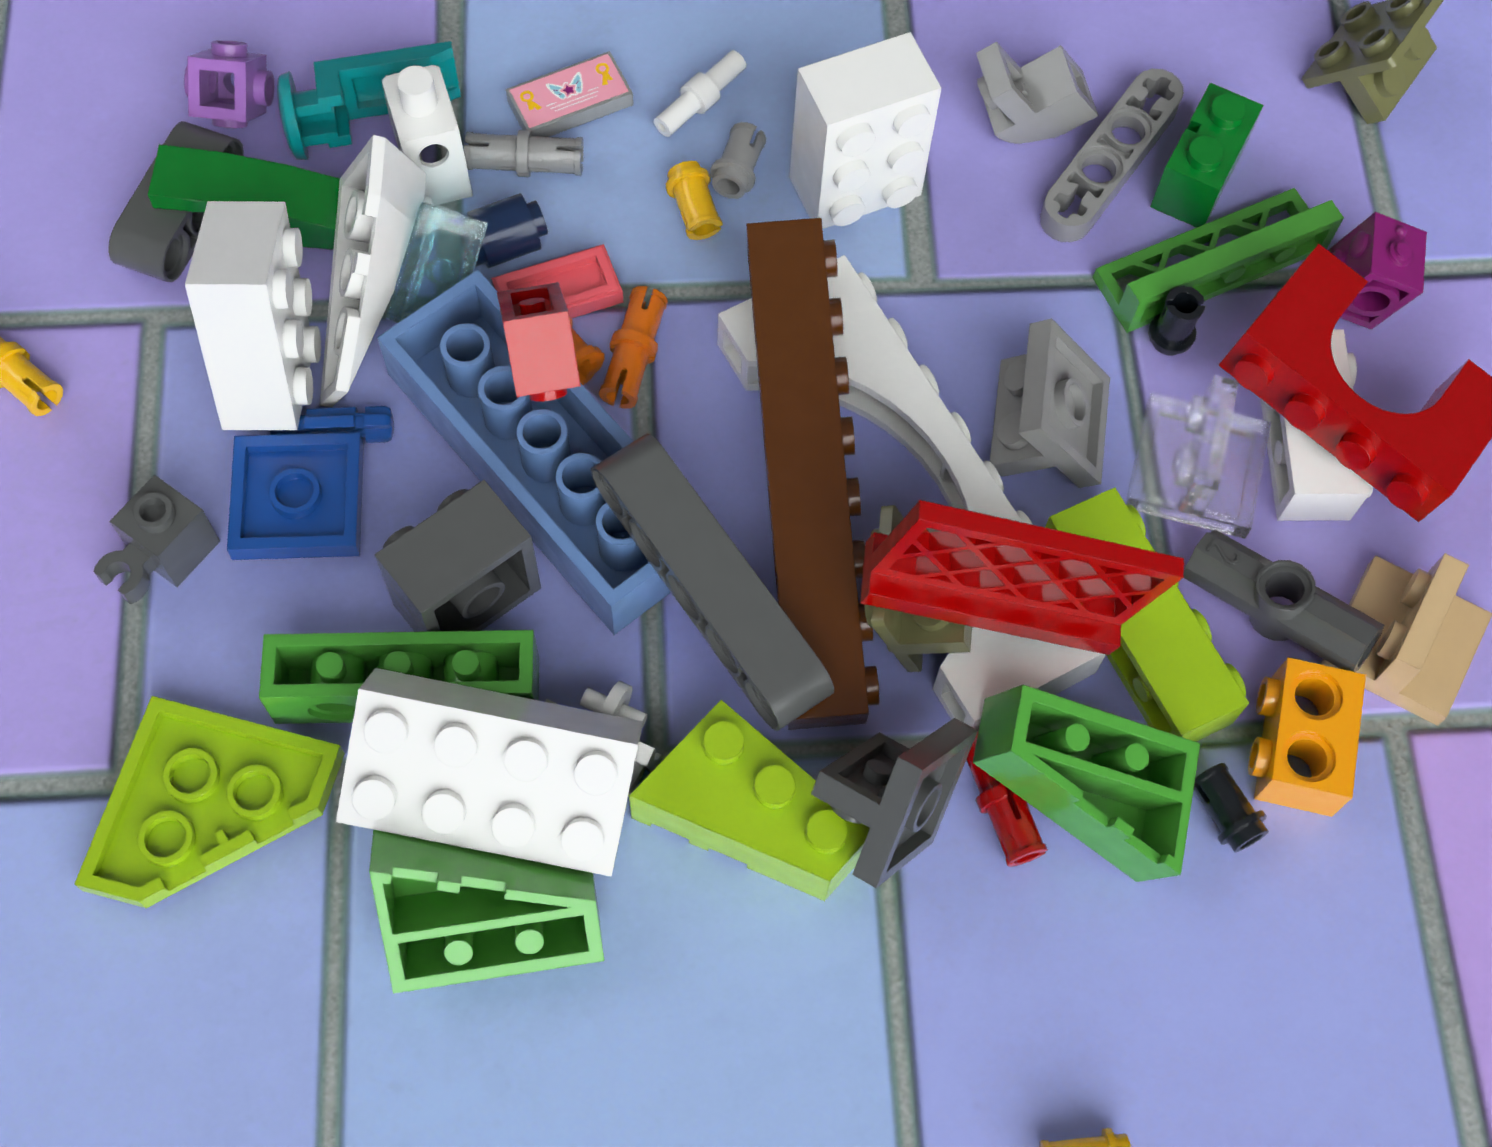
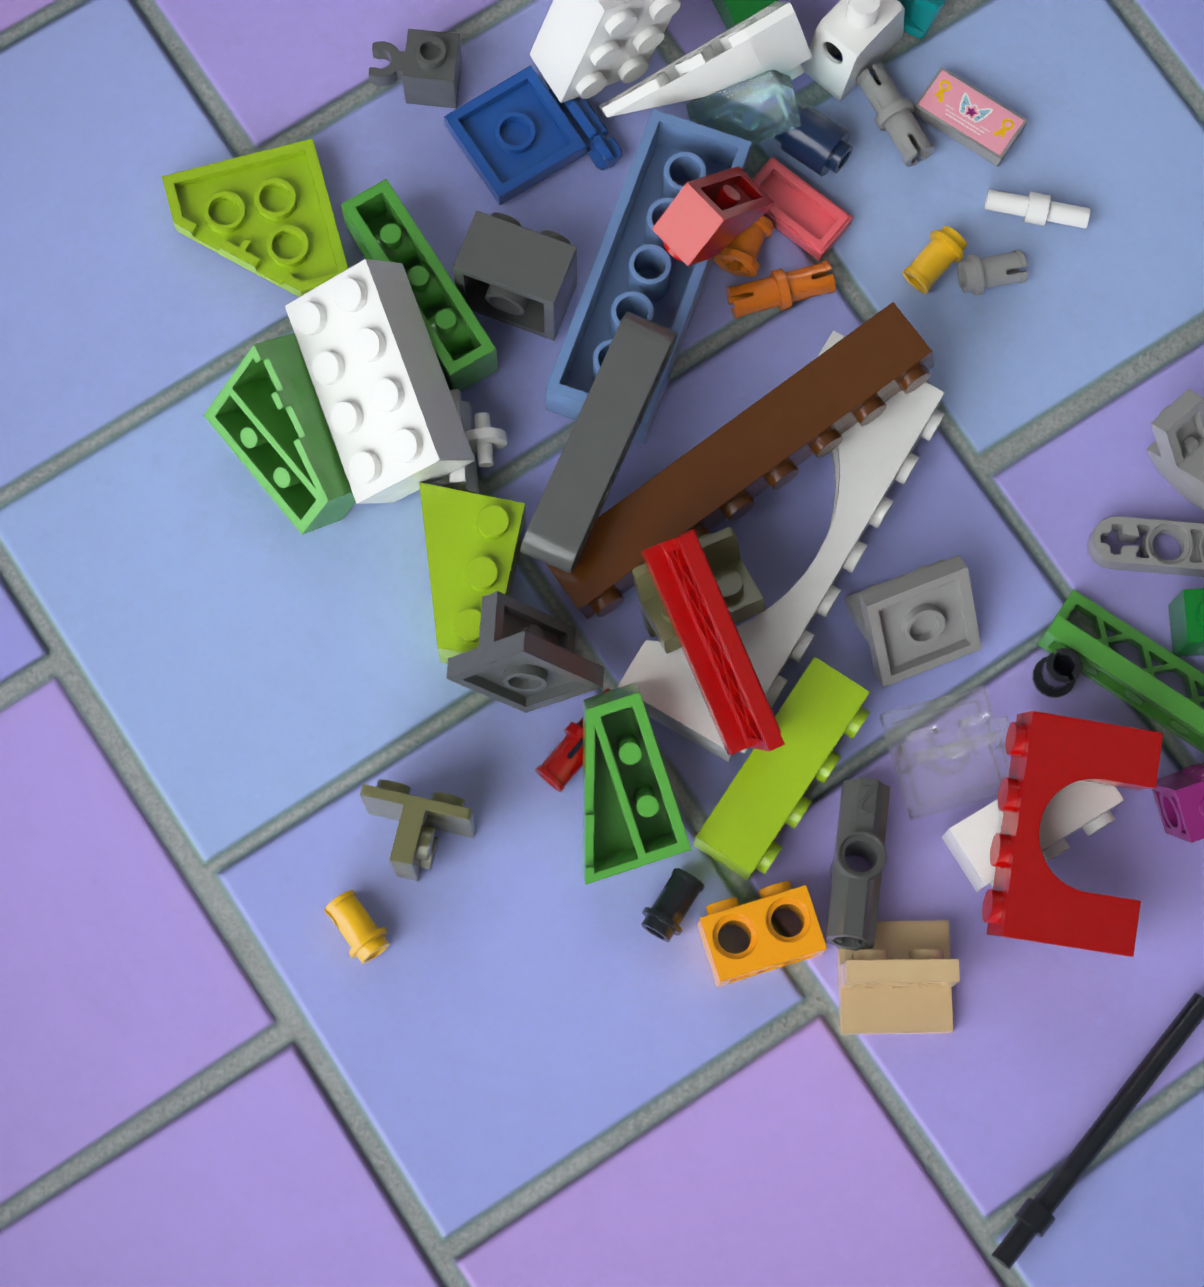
camera: 60 degrees right, 10 degrees up
white brick [789,32,941,229] -> none
none -> olive bracket [360,779,476,881]

